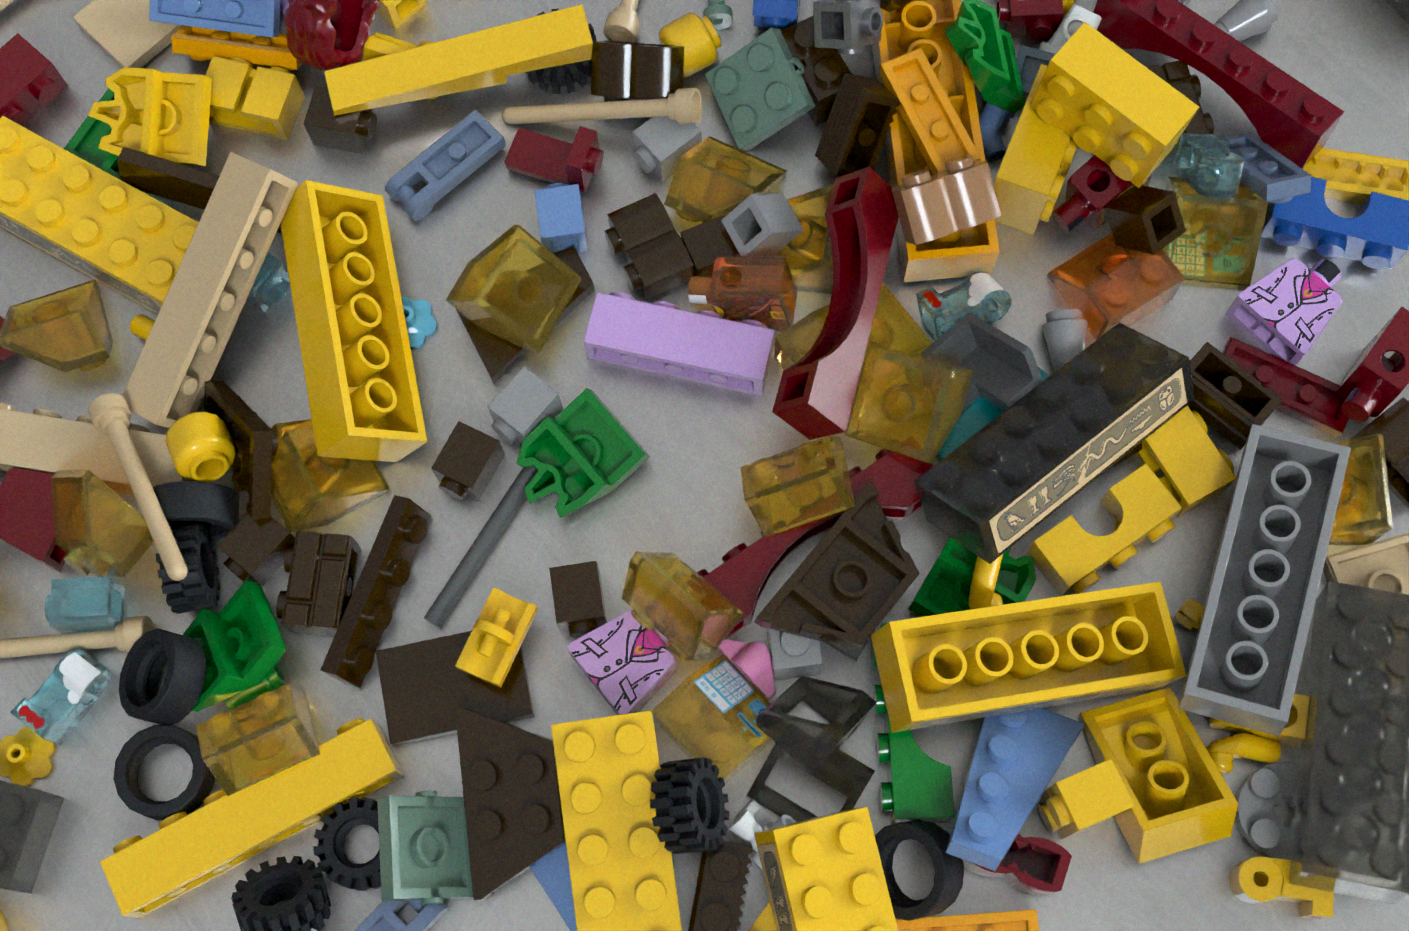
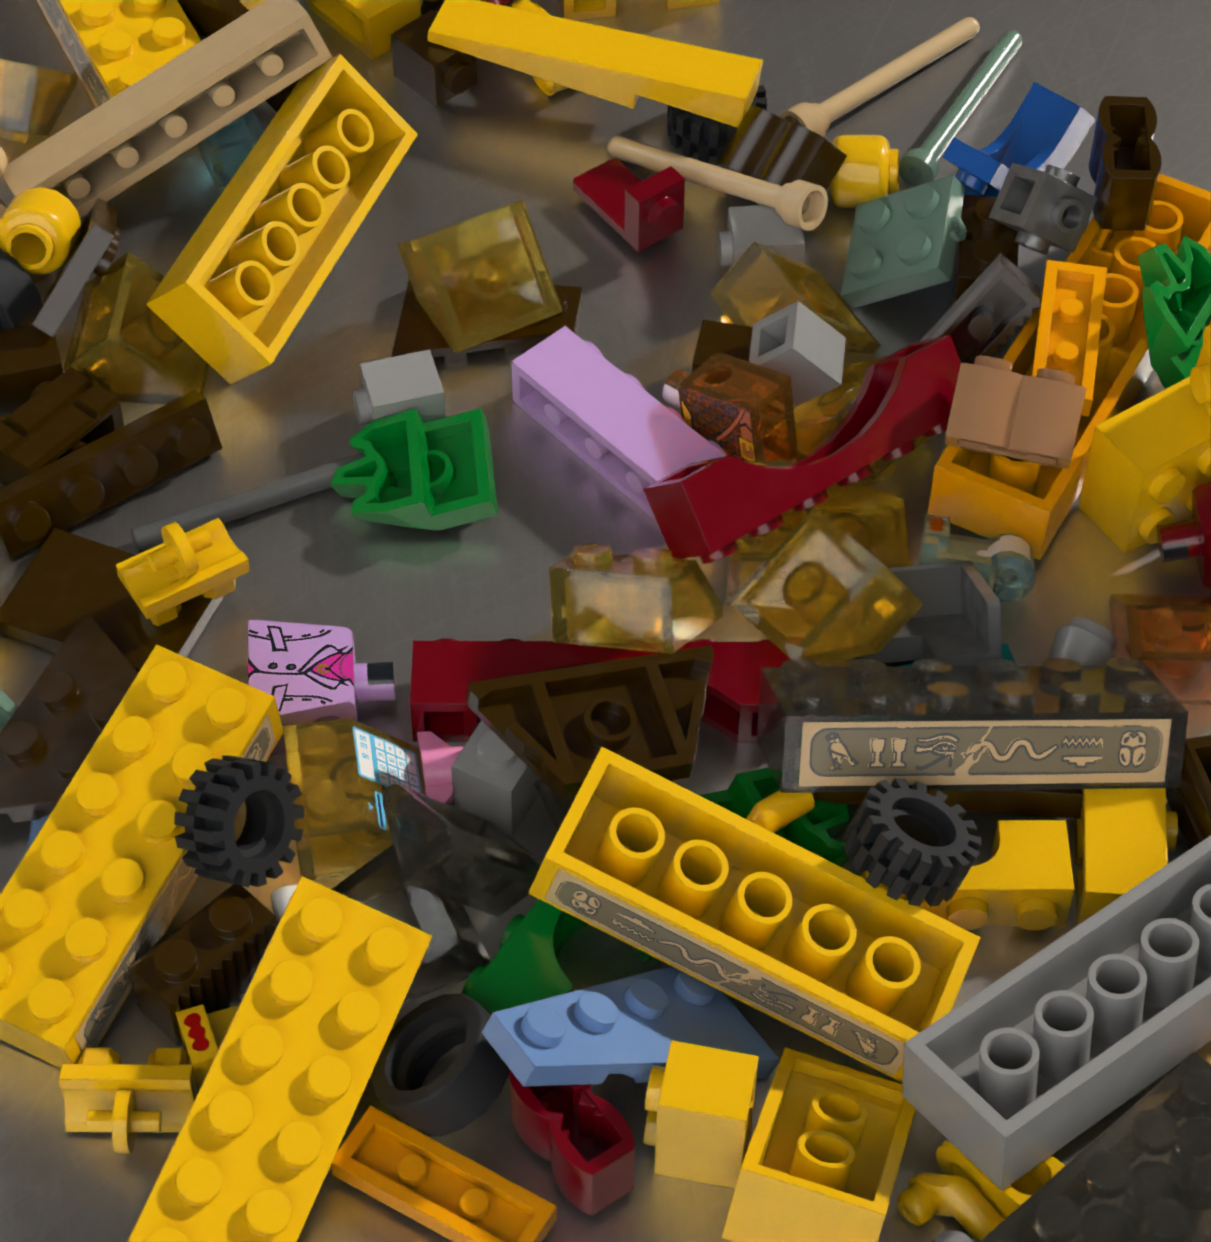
camera: 30 degrees right, 20 degrees down
sand blue plate [385,109,506,221] -> none
medium azure plant [401,297,437,349] -> none
dark brown brick [431,421,505,501] -> none
medium blue brick [534,183,589,257] -> none
dark brown brick [549,561,607,638] -> none
dark brown brick [604,193,695,300] -> none
clear yellow slope [621,552,744,661] -> none
none -> black tyre [843,778,982,907]

